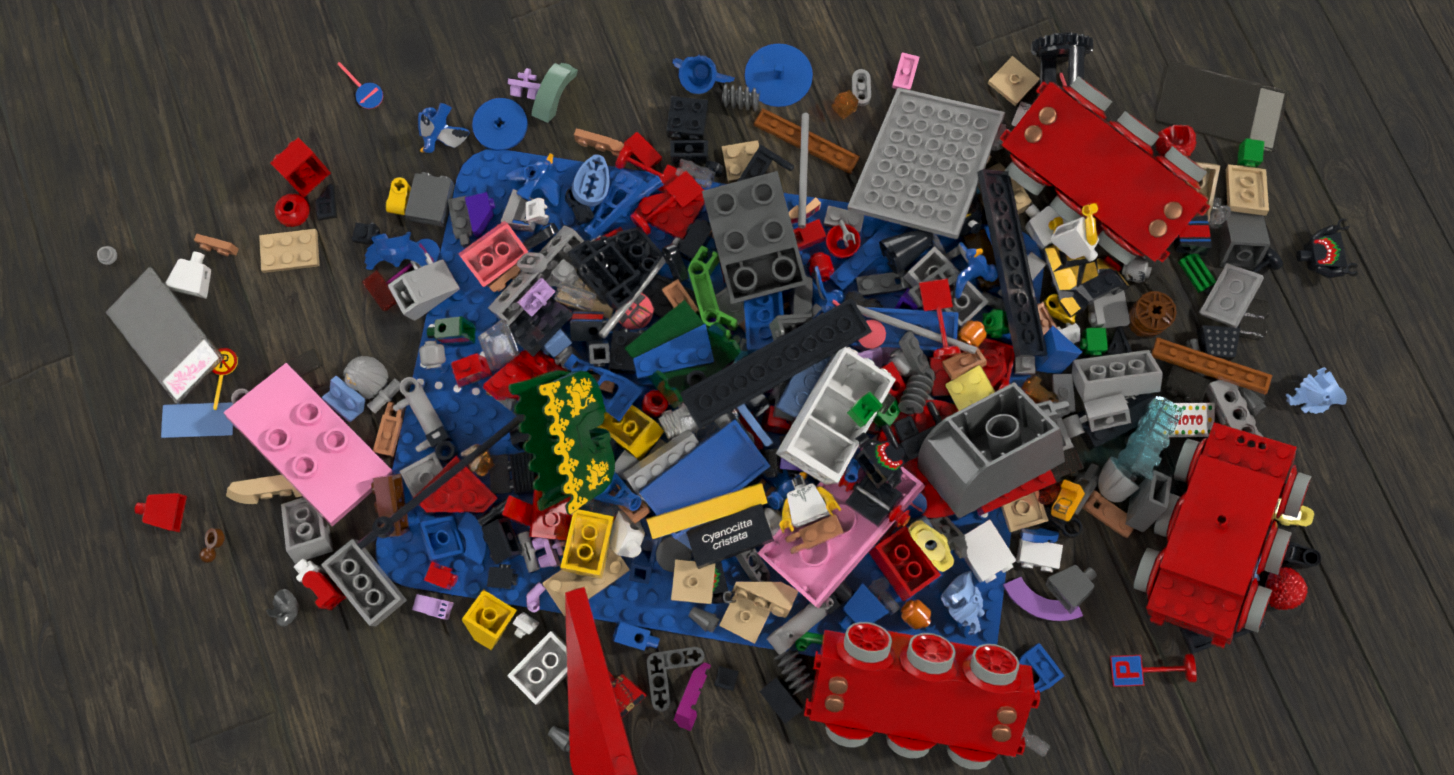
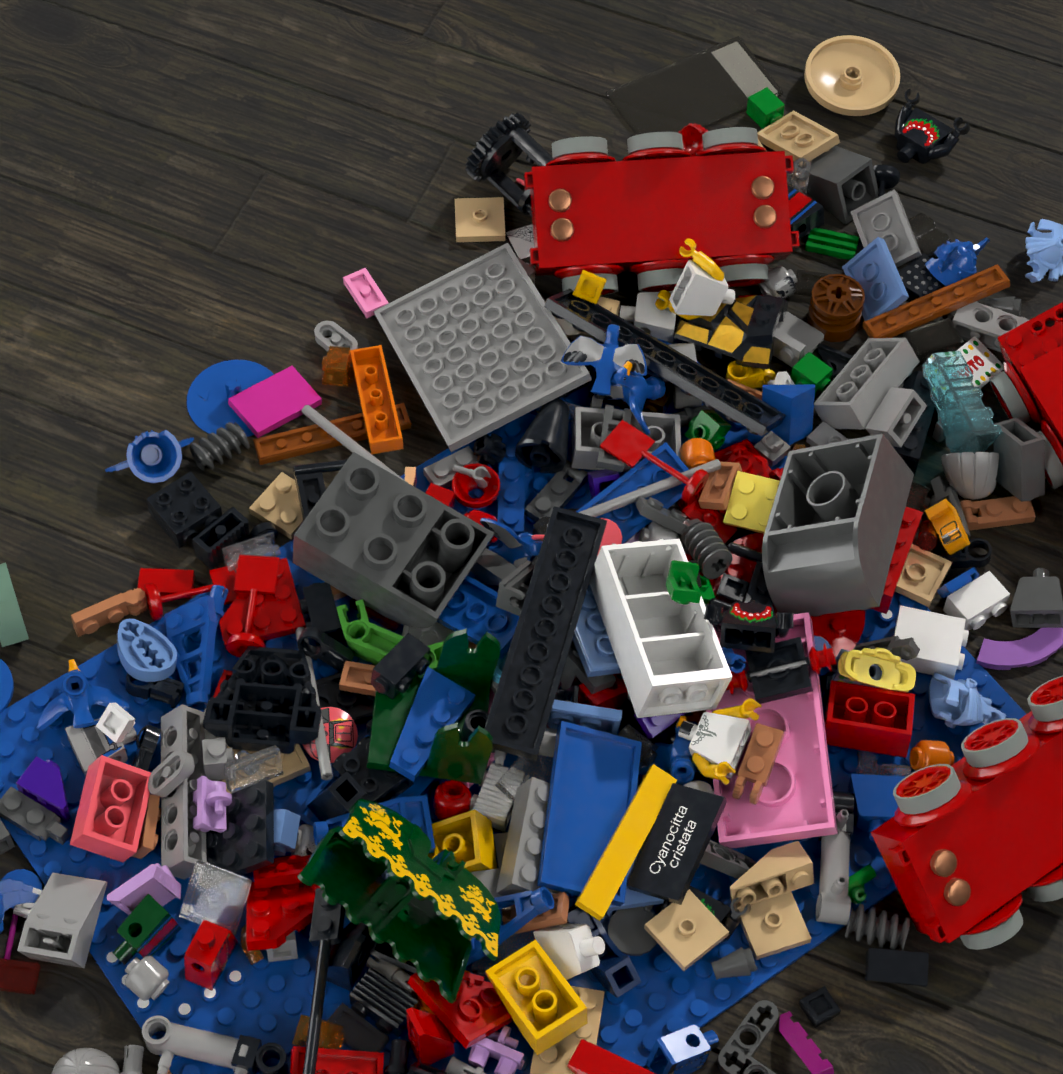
camera: 50 degrees left, 20 degrees down
black torso [570,310,615,341] -> none
none -> lavender slope [107,863,181,915]
none -> dark pink tile [228,366,322,438]
none -> orange piece [350,345,404,454]
none -> black brick [370,633,431,700]
none -> black gear [473,433,506,466]
none -> animal [561,324,647,396]
none -> yellow tile [573,270,606,304]
none -> tan dish [804,35,900,116]
none -> medium blue plate [842,237,909,321]
none -> blue helmet [925,237,990,286]

